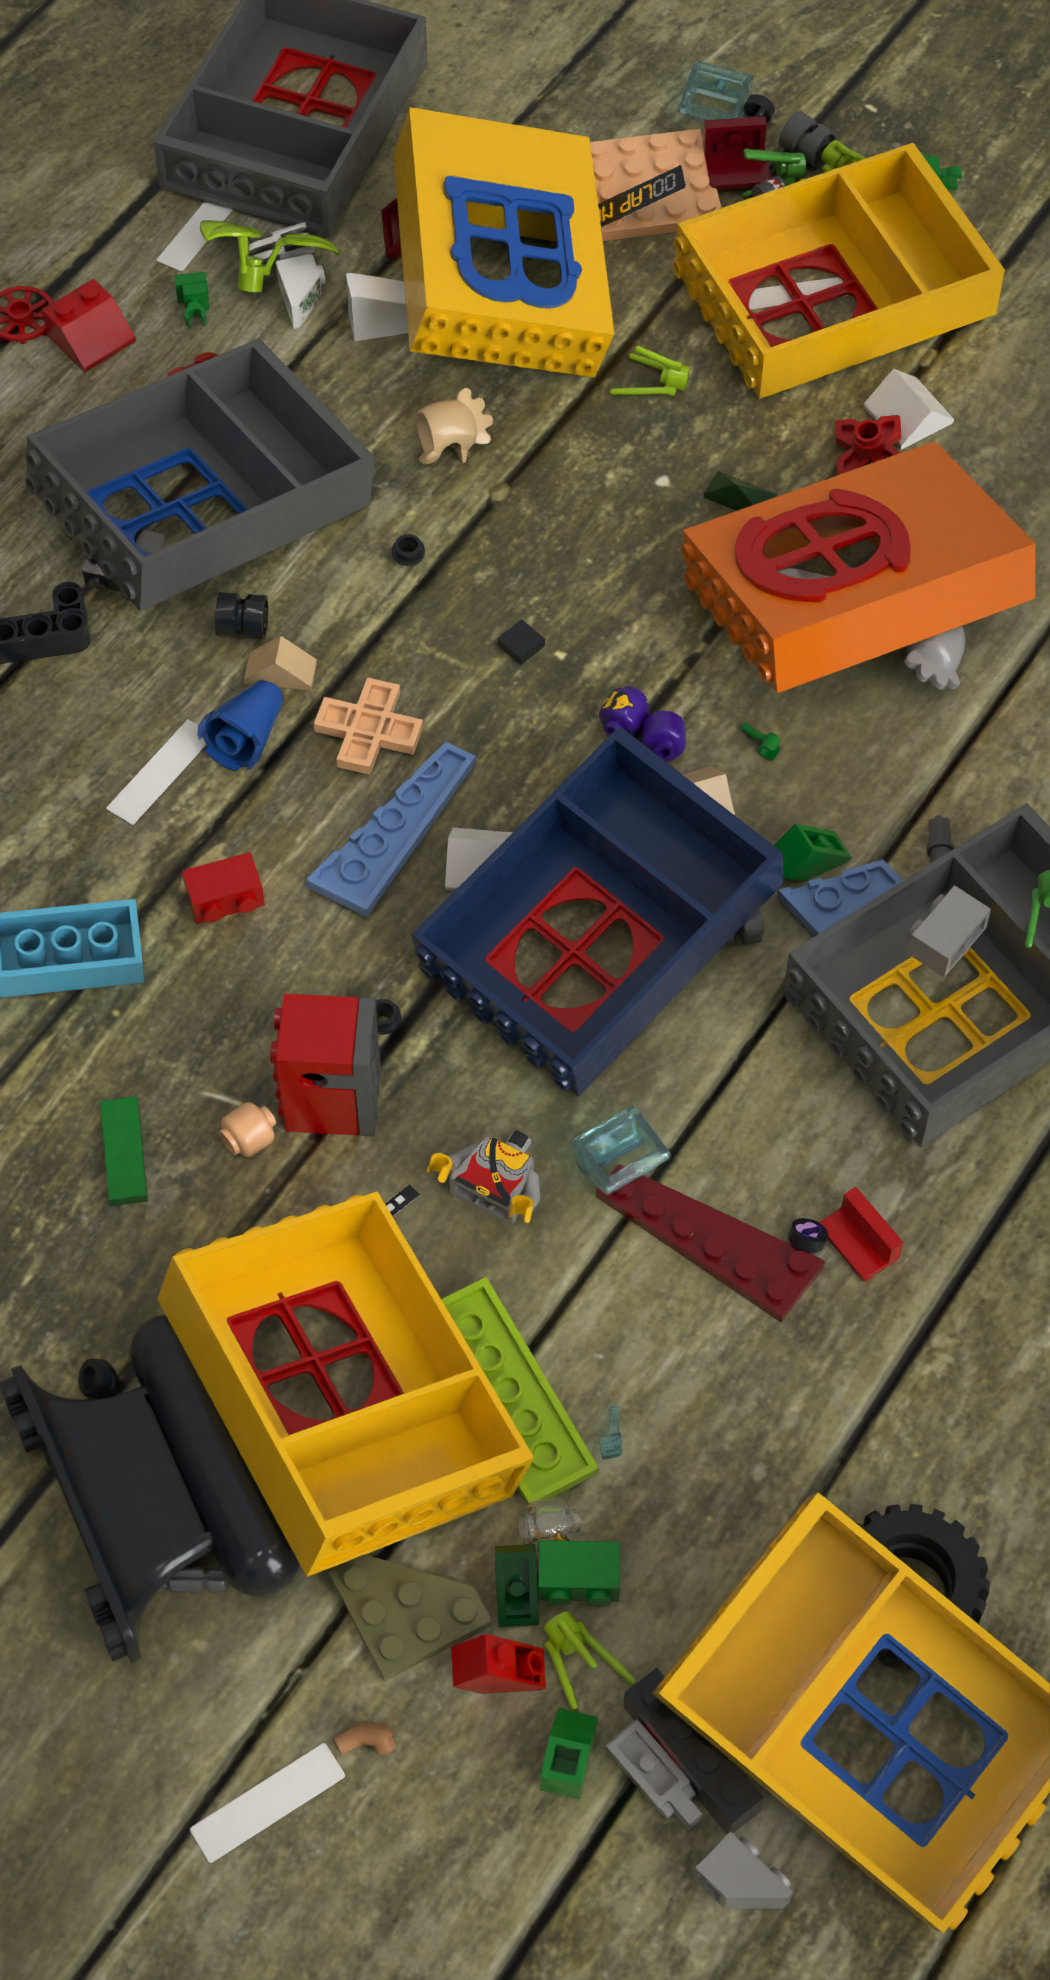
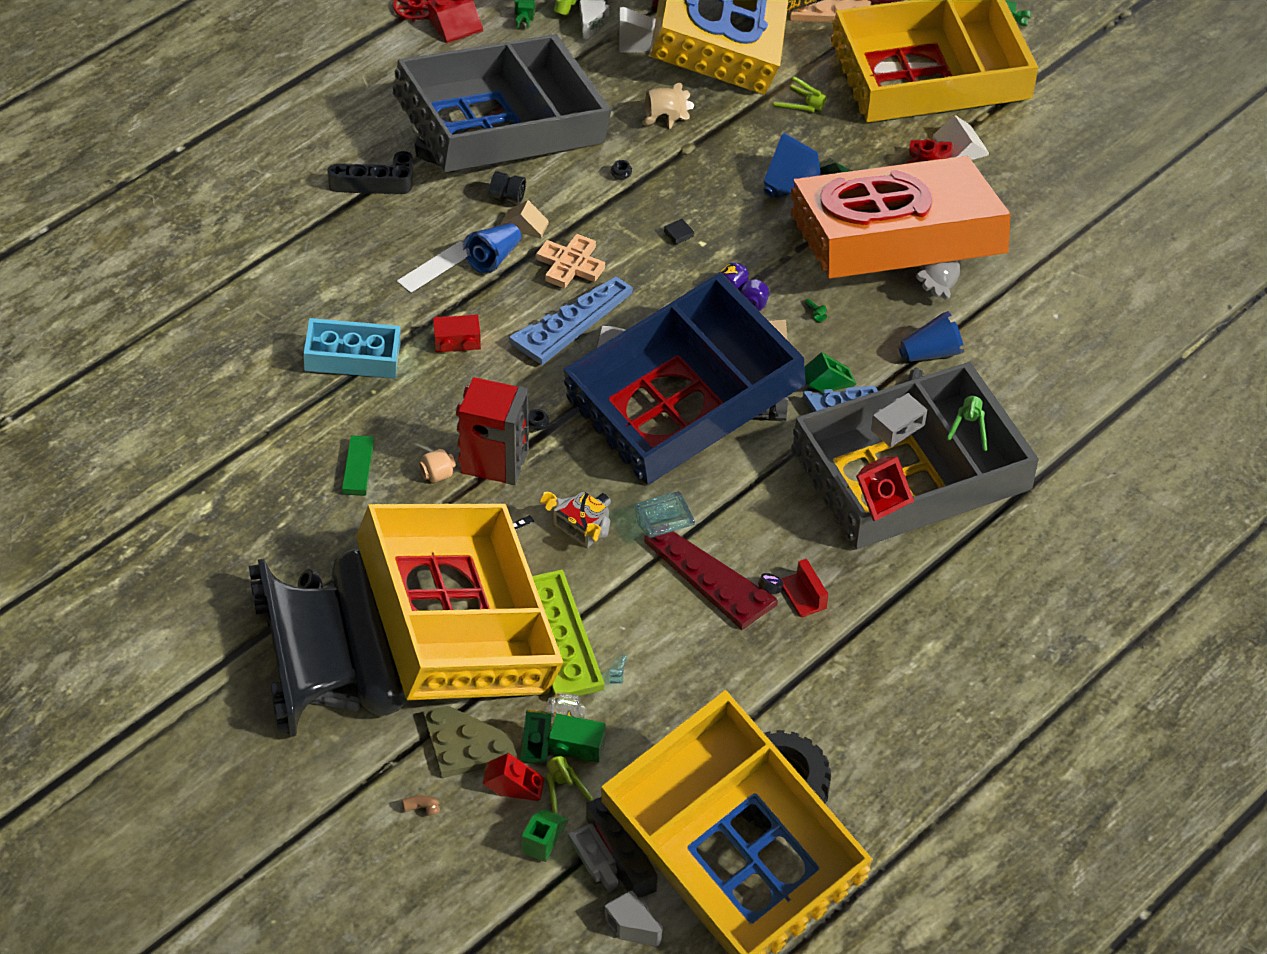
camera: 10 degrees right, 10 degrees down
white sticker [190,1743,345,1863] -> none
none -> blue slope [764,133,821,199]
none -> red slope [856,457,914,521]
none -> blue cone [898,311,964,362]

